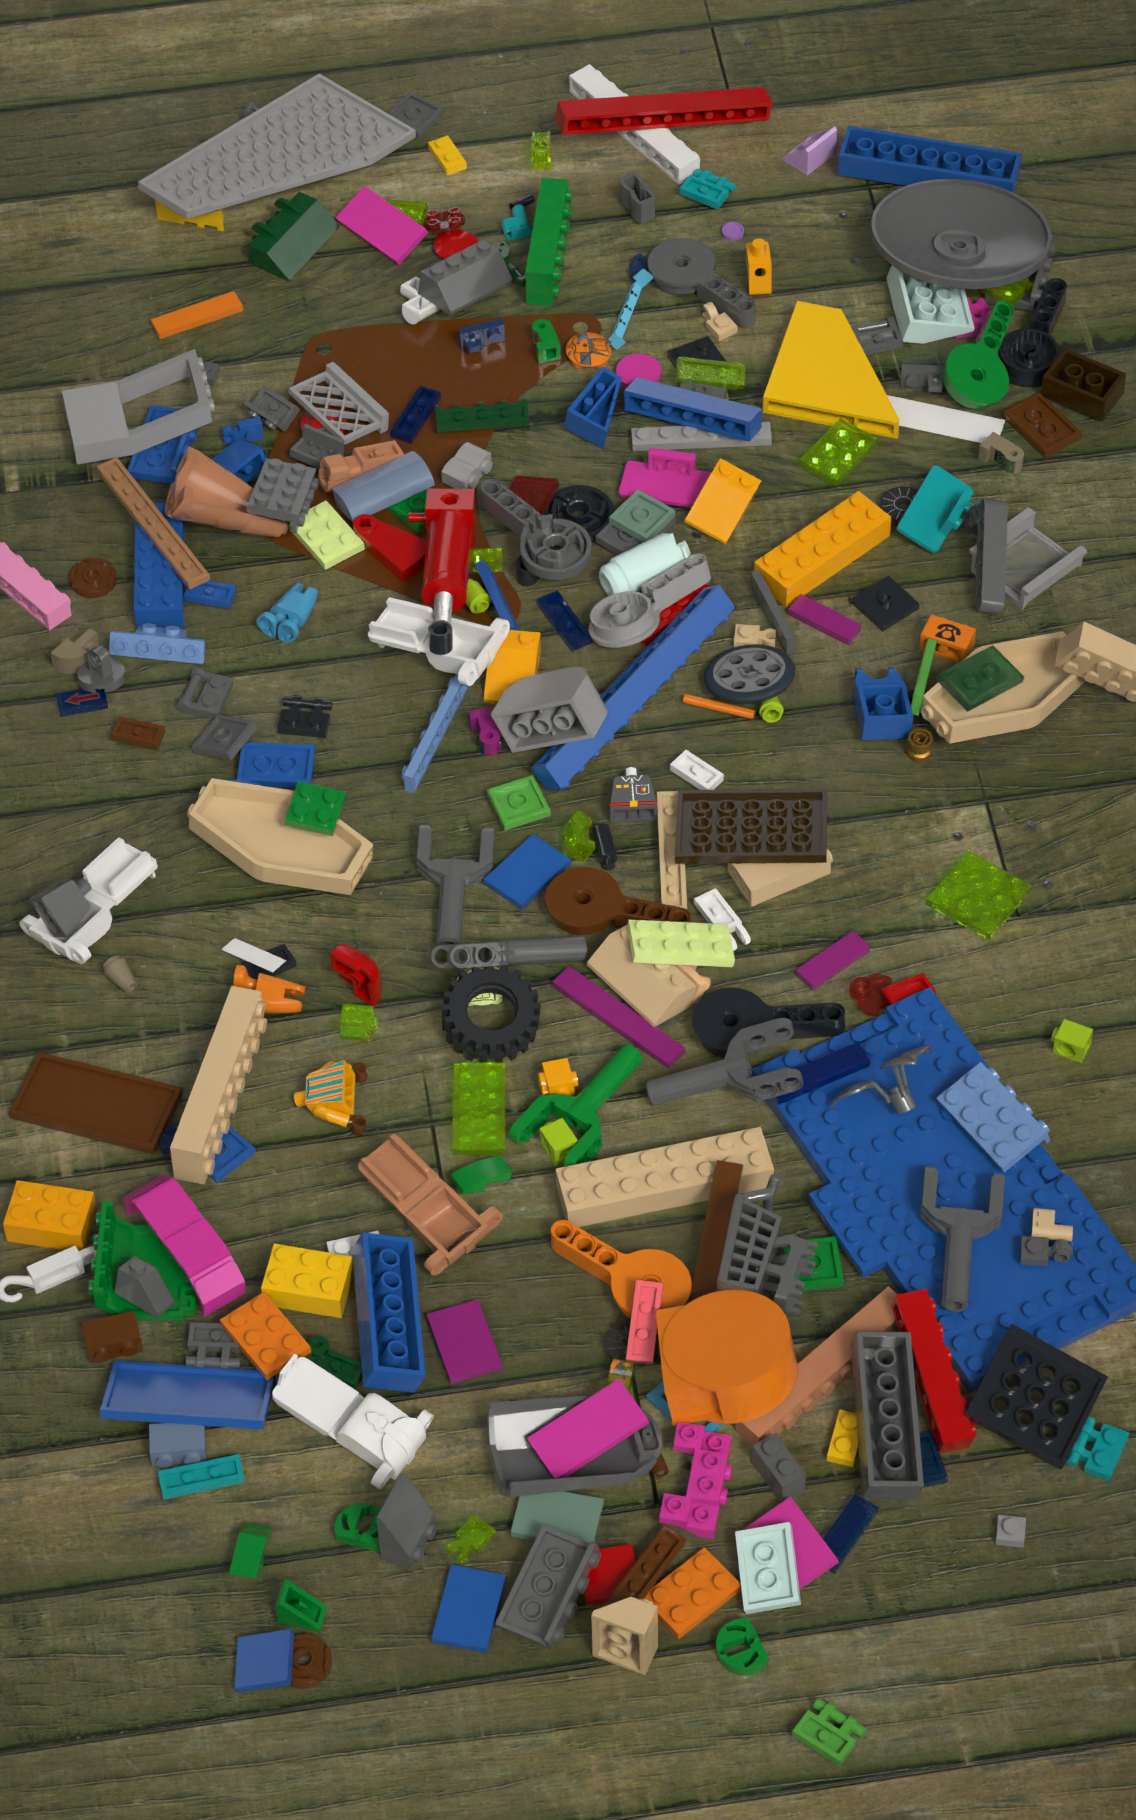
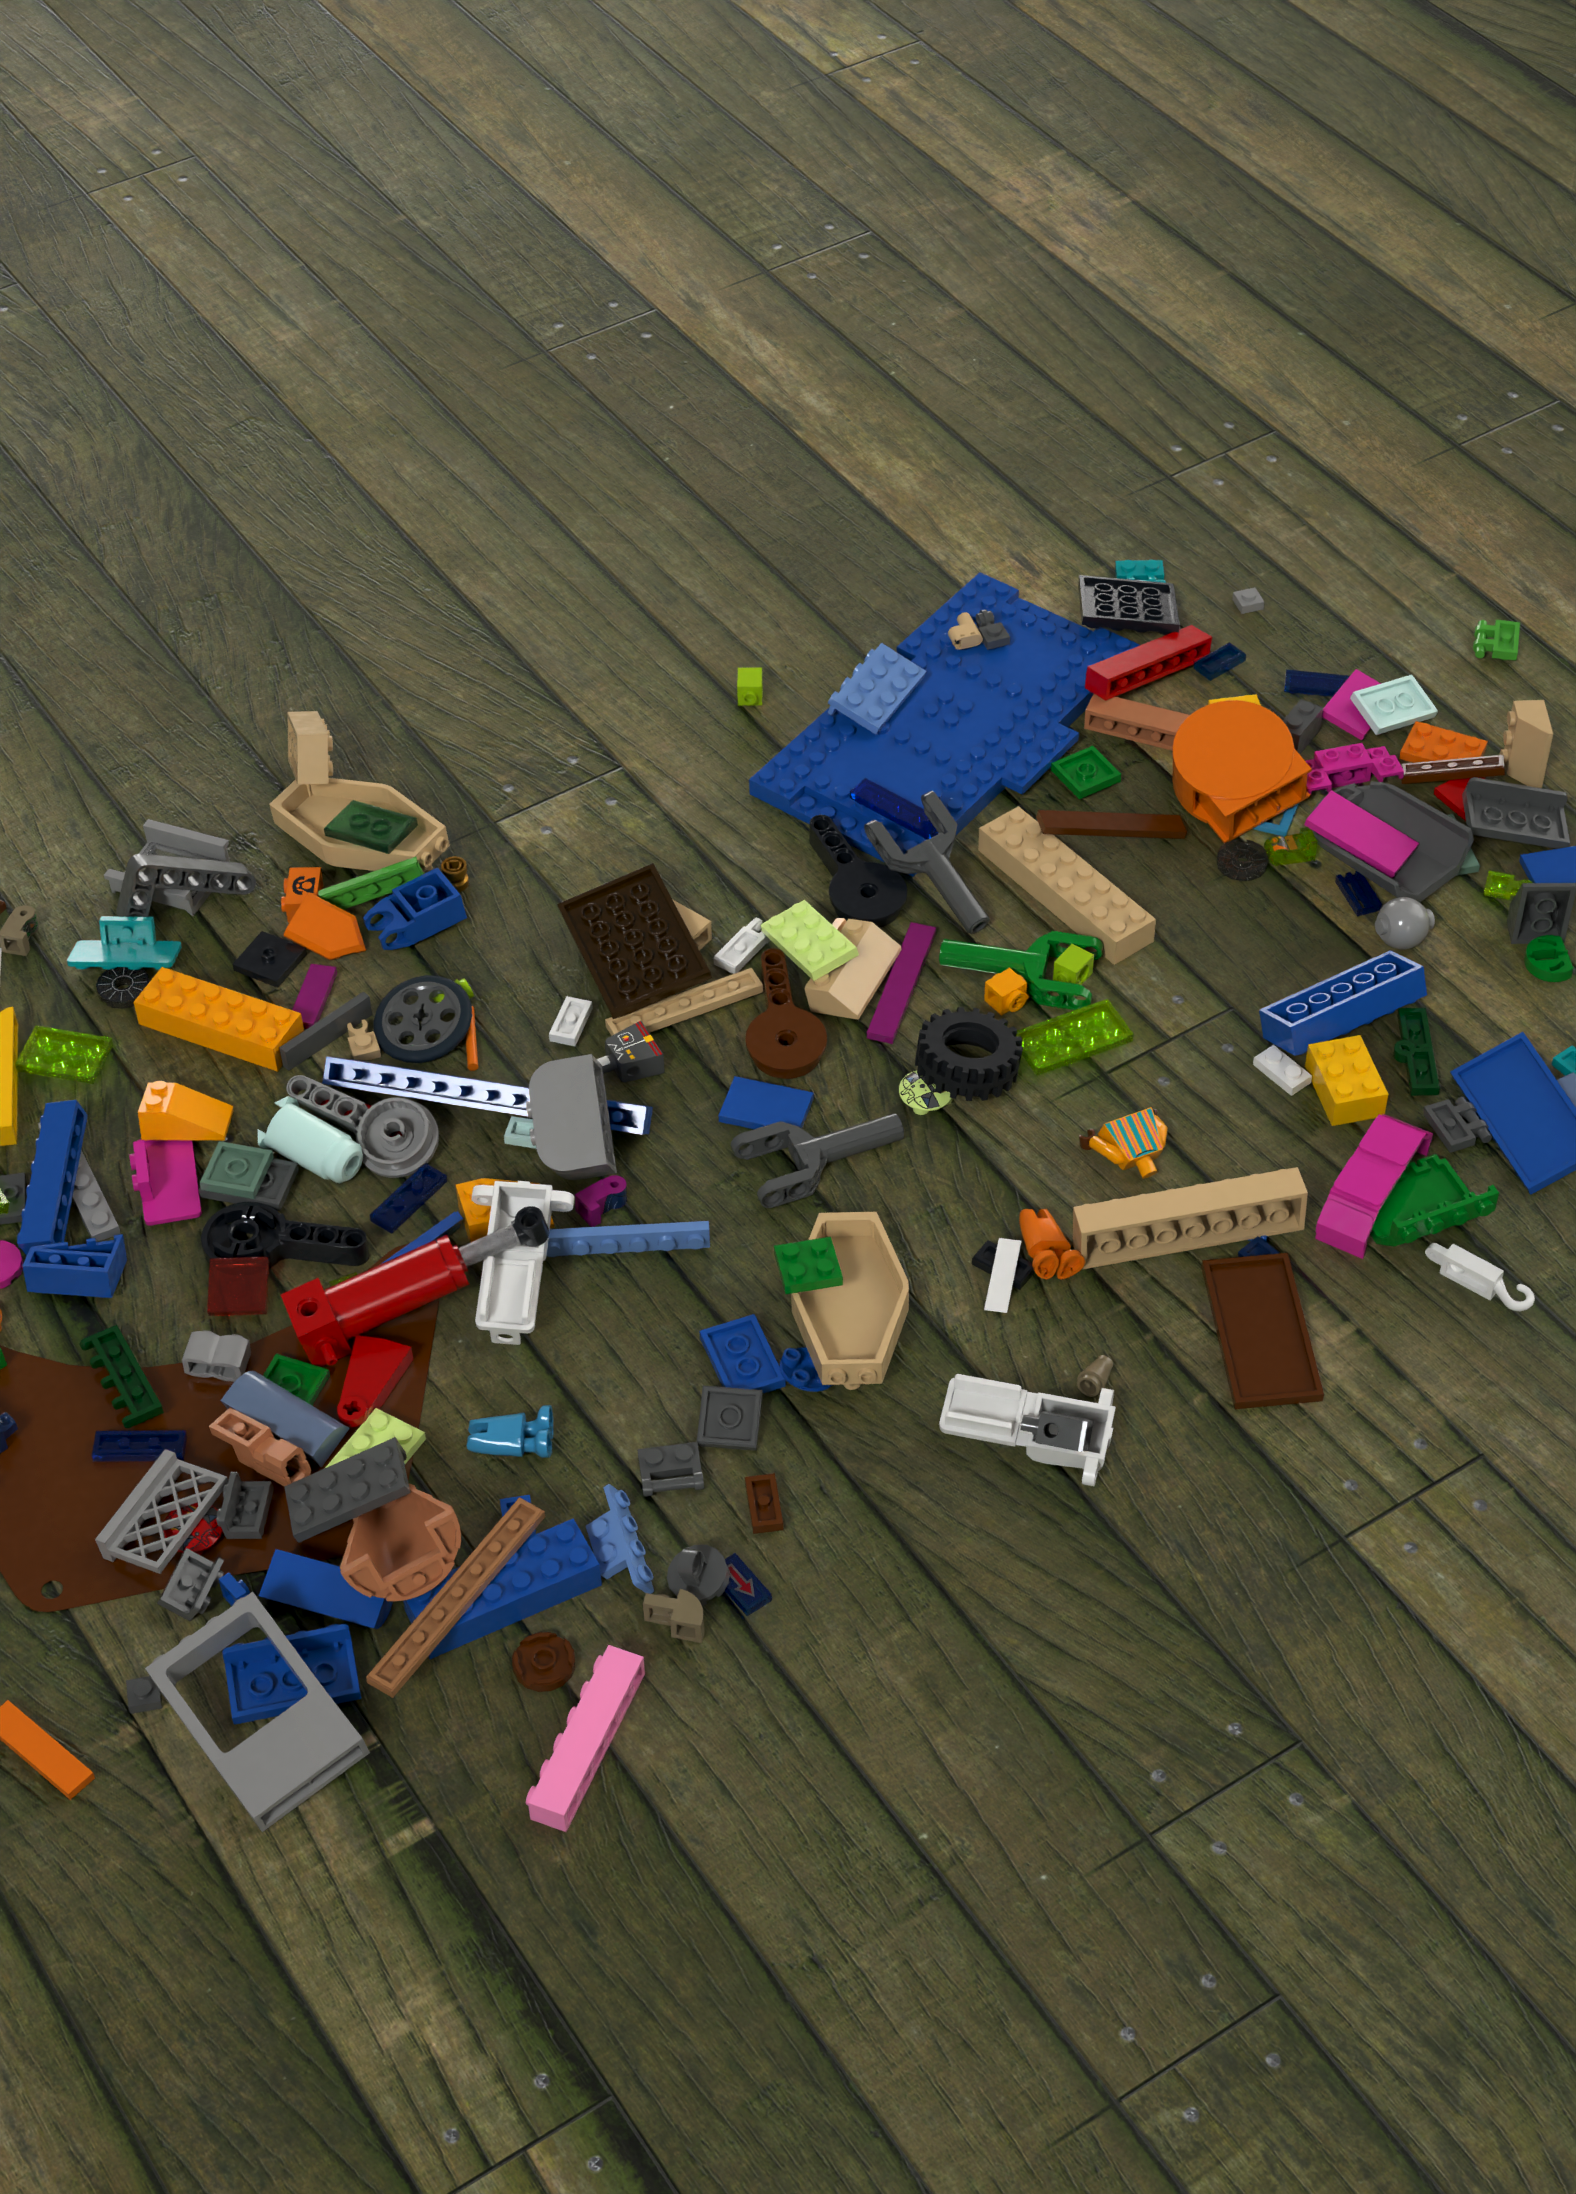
camera: 115 degrees left, 5 degrees down
light orange brick [3,1180,97,1251] -> none
reddish brown brick [81,1311,143,1363] -> none
dark grey slope [114,1256,174,1318] -> none
orange plate [220,1292,311,1381] -> none
white piece [272,1354,434,1490] -> none
black plate [277,695,333,738] -> none
red brick [330,943,382,1007] -> none
clear neon green brick [339,1004,379,1042] -> none
nougat piece [358,1133,503,1276] -> none
magenta tile [427,1299,502,1385] -> none
dark grey piece [428,935,587,968] -> none
green slope [450,1156,512,1195] -> none
dark grey beam [480,479,592,580] -> none
bright green plate [487,775,551,830] -> none
orange beam [550,1220,692,1319] -> none
clear neon green leg [562,811,595,862] -> none
black cylinder [592,823,617,870] -> none
coral plate [626,1280,664,1365] -> none
dark grey piece [716,1174,817,1316] -> none
green piece [716,1618,769,1676] -> none
magenta tile [796,931,870,991] -> none
dark grey plant [831,1044,931,1115] -> none
clear red plate [849,974,892,1017] -> none
dark grey brick [851,1332,924,1499] -> none
red tile [881,973,937,1005] -> none
dark grey piece [920,1166,1005,1312] -> none
clear neon green plate [926,850,1032,940] -> none
none -> orange tile [283,892,366,960]
none -> light grey brick [1375,897,1435,950]

